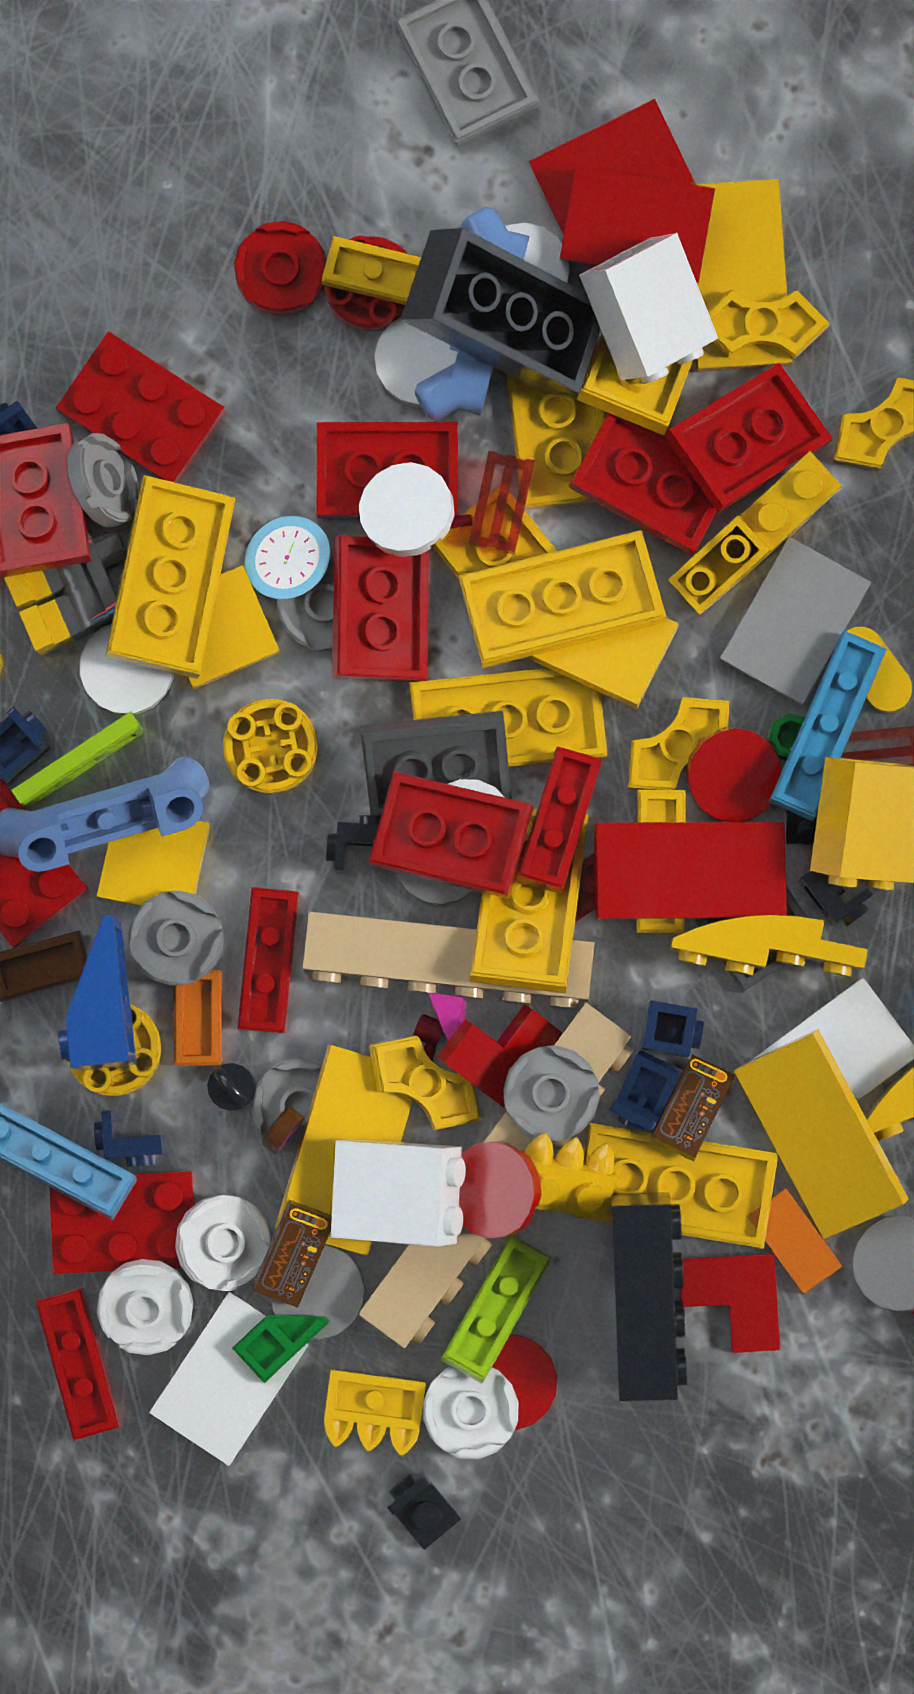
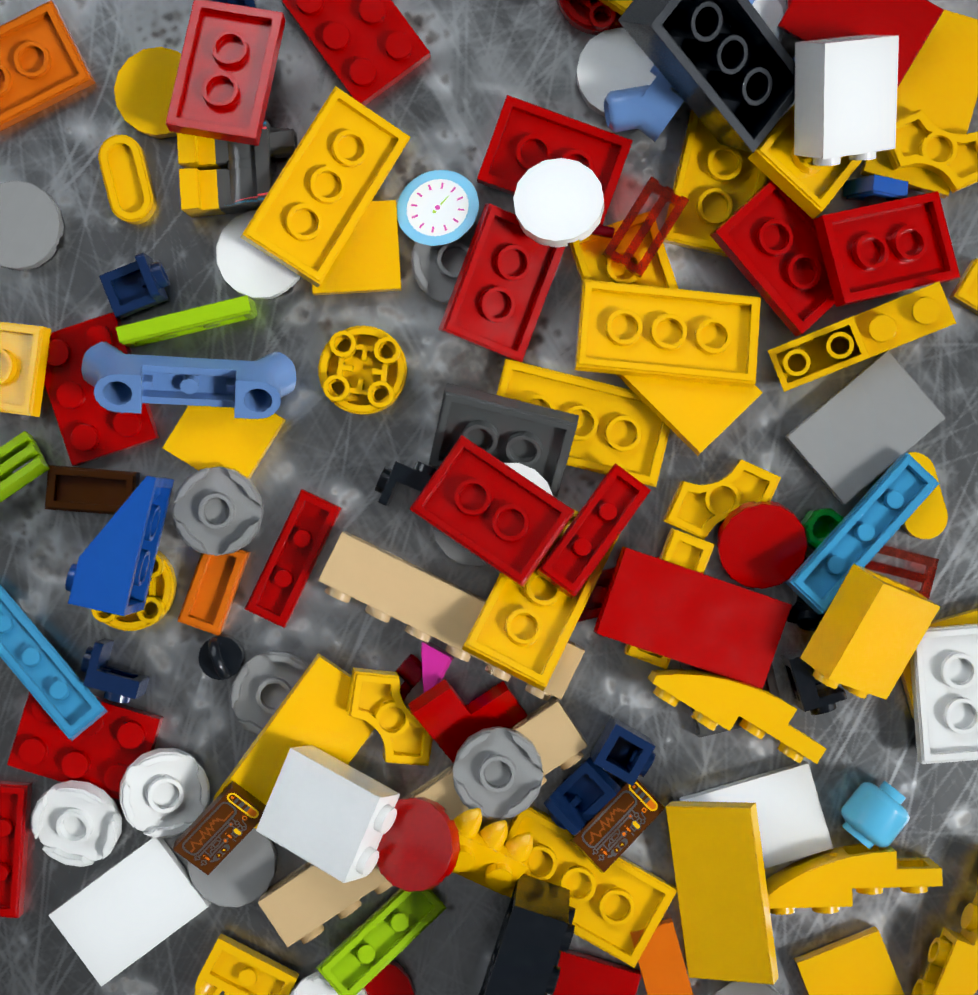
camera: 15 degrees right, 5 degrees up
light grey tile [67,433,140,527] -> none
green tile [232,1314,330,1384] -> none
reddish brown tile [262,1107,305,1155] -> none
none -> blue tile [843,174,908,201]

